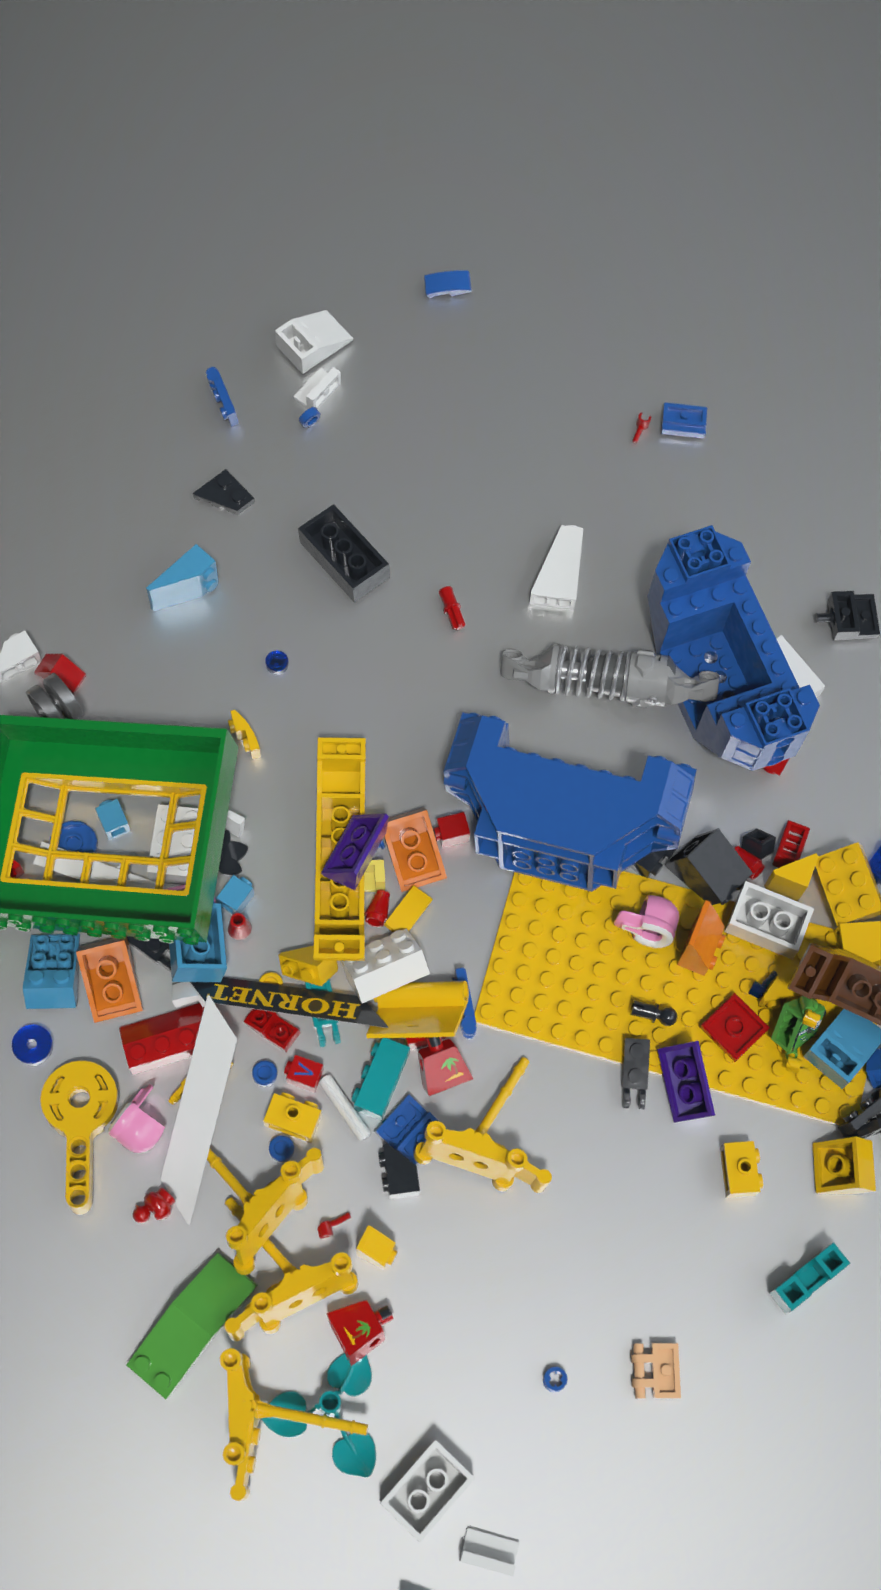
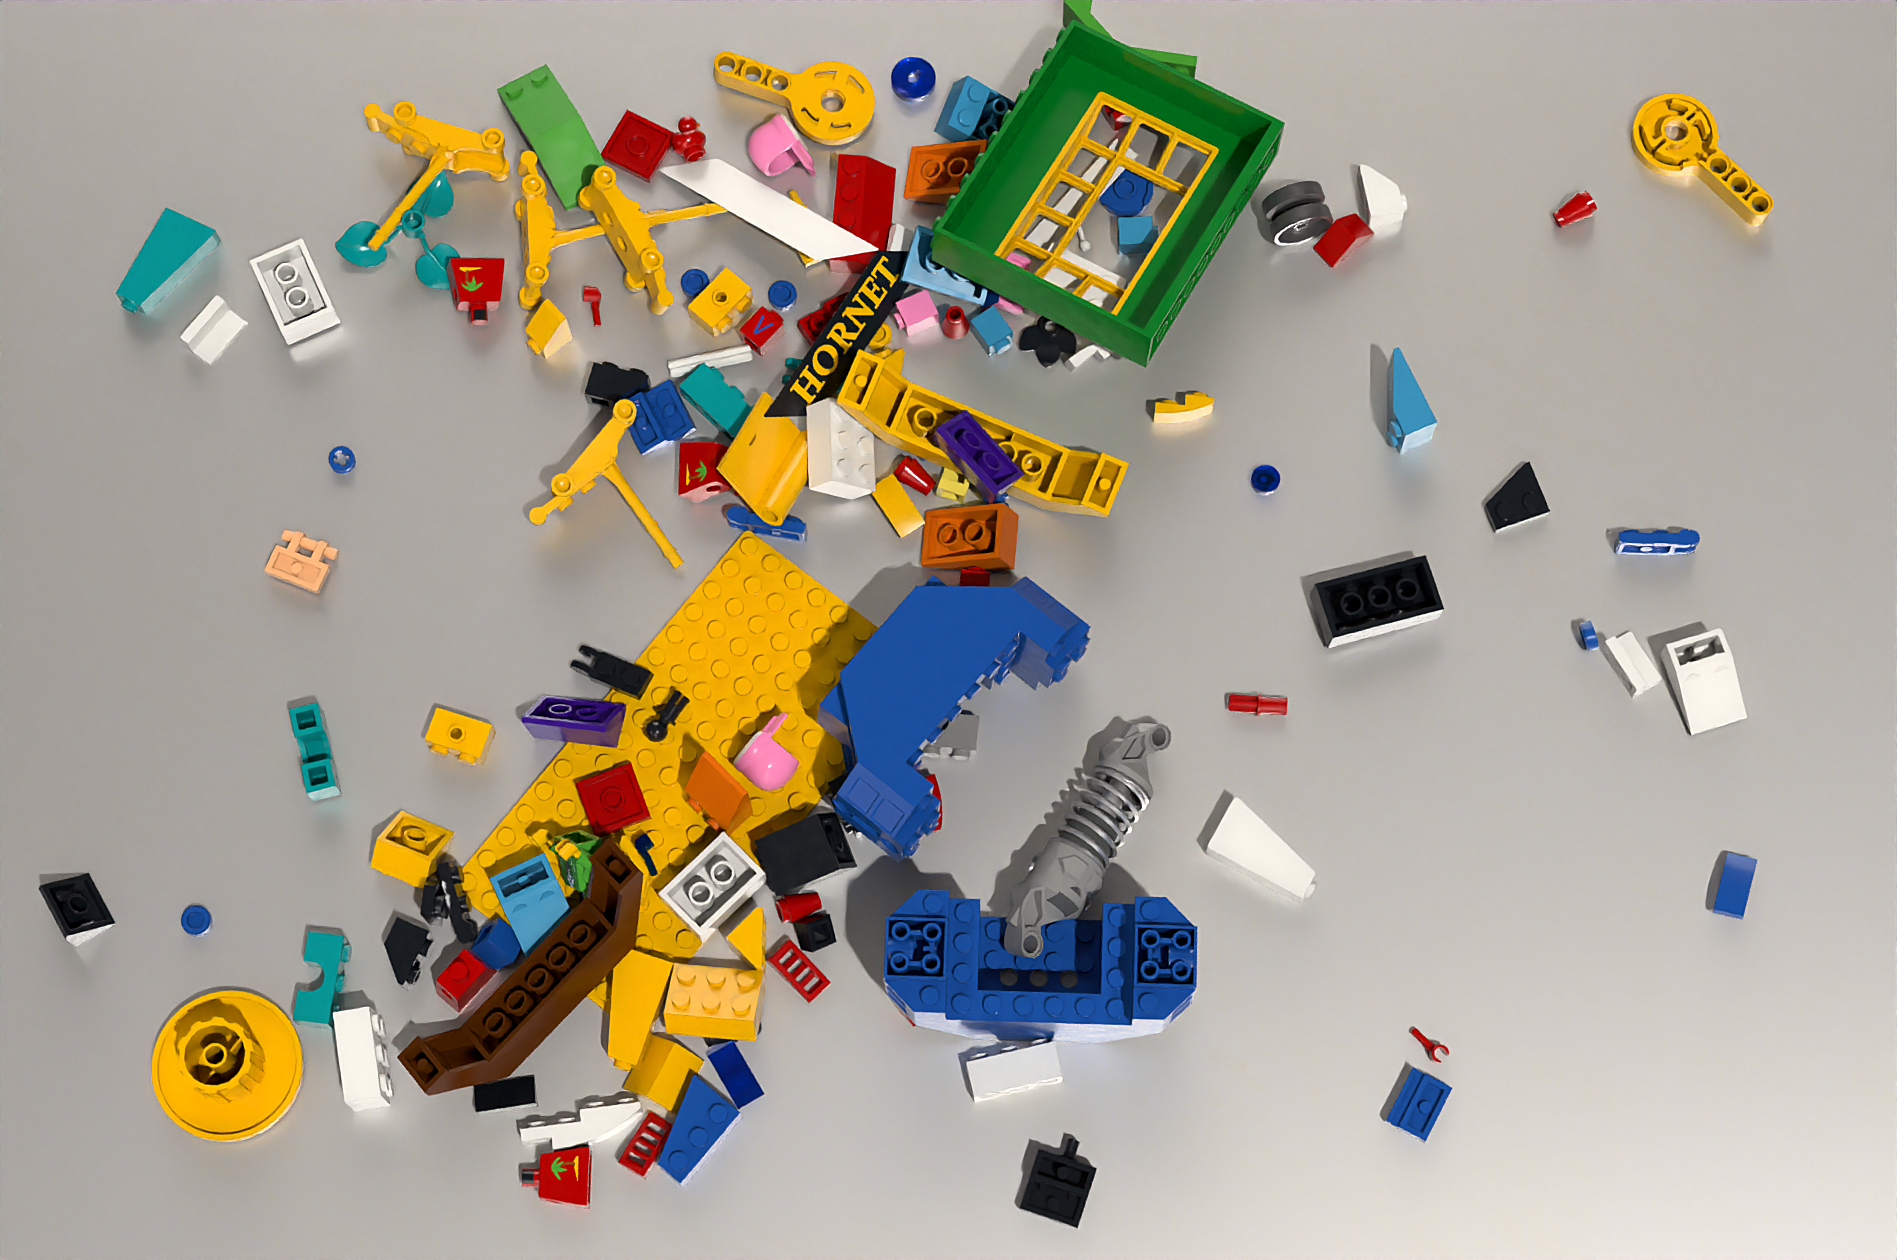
camera: 120 degrees right, 5 degrees up
none -> red tile [601,110,674,183]
none -> bright pink brick [893,289,939,337]

